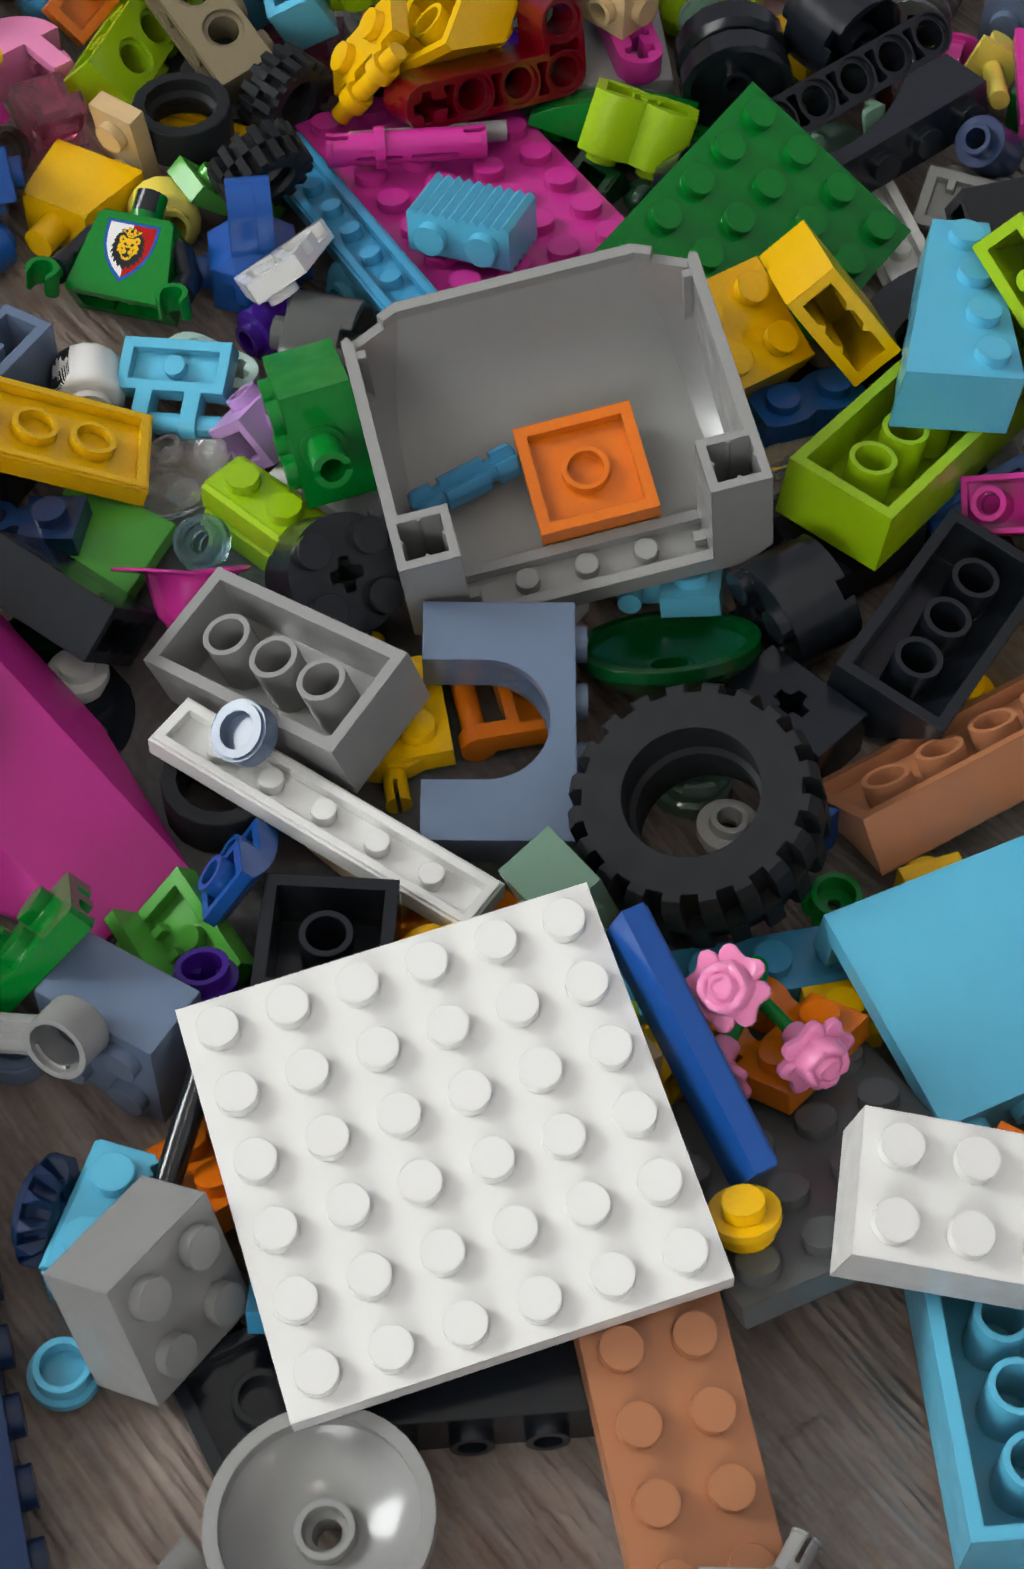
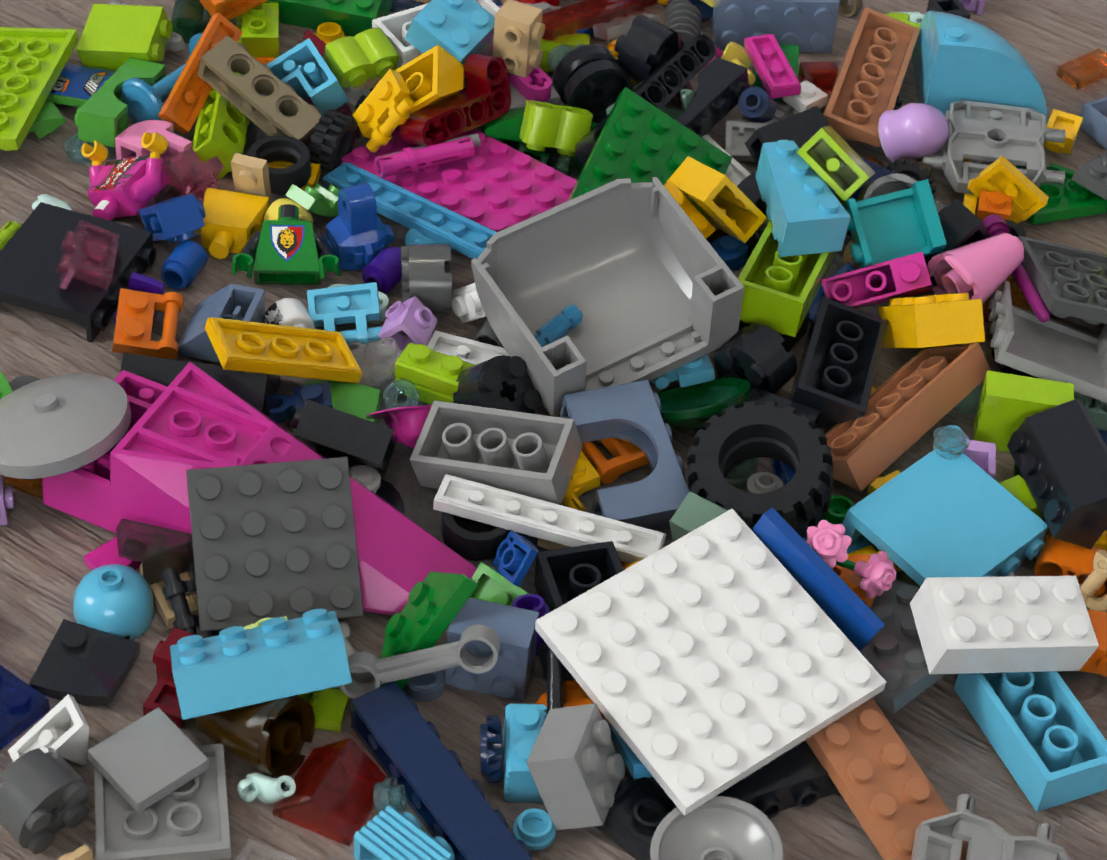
camera: 20 degrees left, 10 degrees down
black tyre [207,118,314,207] -> none
tile [210,699,278,768] -> none
white wing [234,218,334,306] -> none
green brick [256,338,378,509] -> none
medium azure brick [406,172,537,273] -> none
orange plate [512,400,661,546] -> none
yellow plate [708,1184,783,1254] -> none

